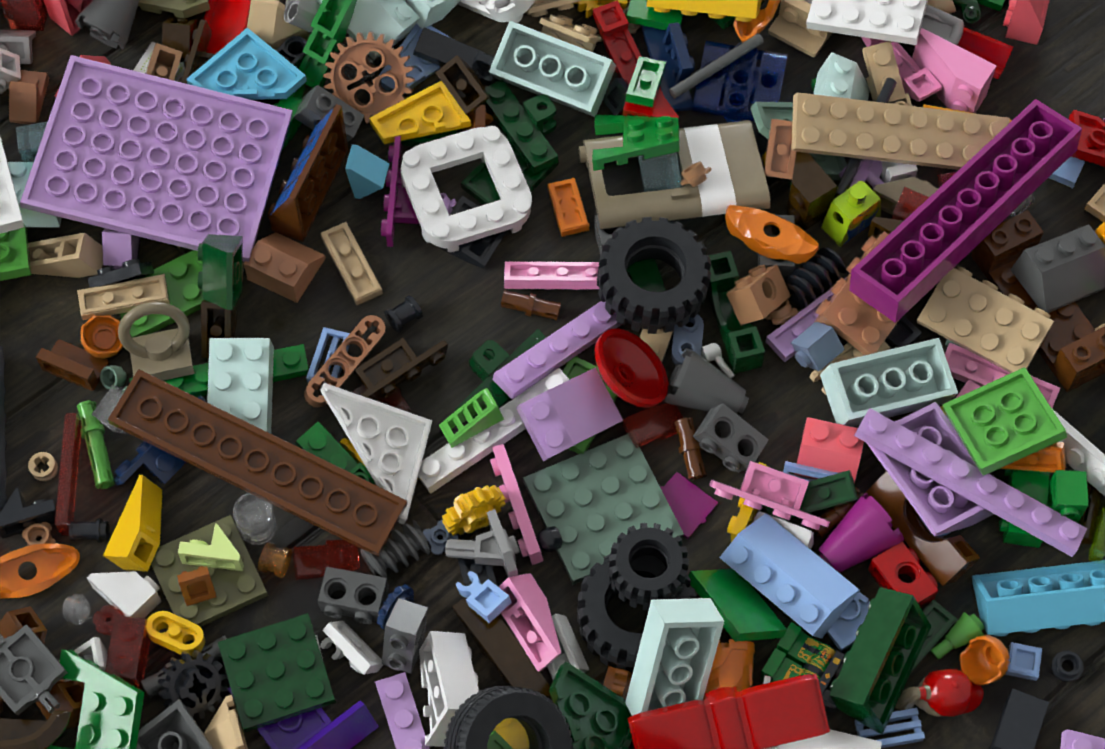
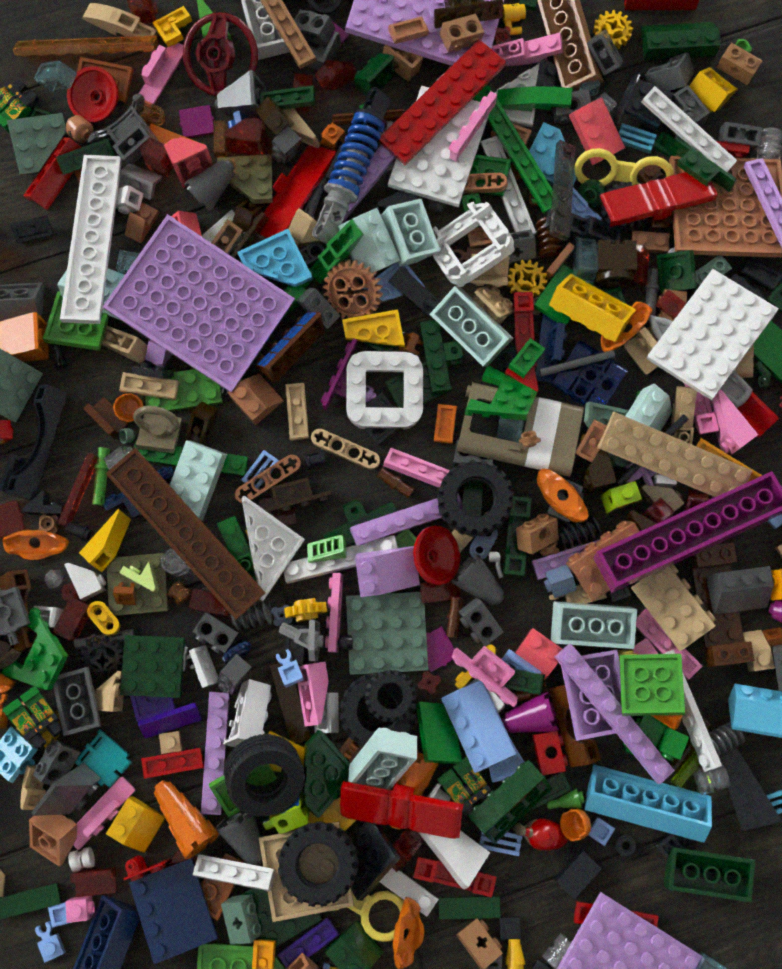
camera: 25 degrees right, 15 degrees up
tan bush [28,452,58,481] -> none
dark green slope [198,234,243,310] -> none
medium azure slope [345,144,389,199] -> none
dark brown slope [436,55,489,116] -> none
none -> tan beam [311,429,380,470]
none -> clear red plate [418,671,441,694]

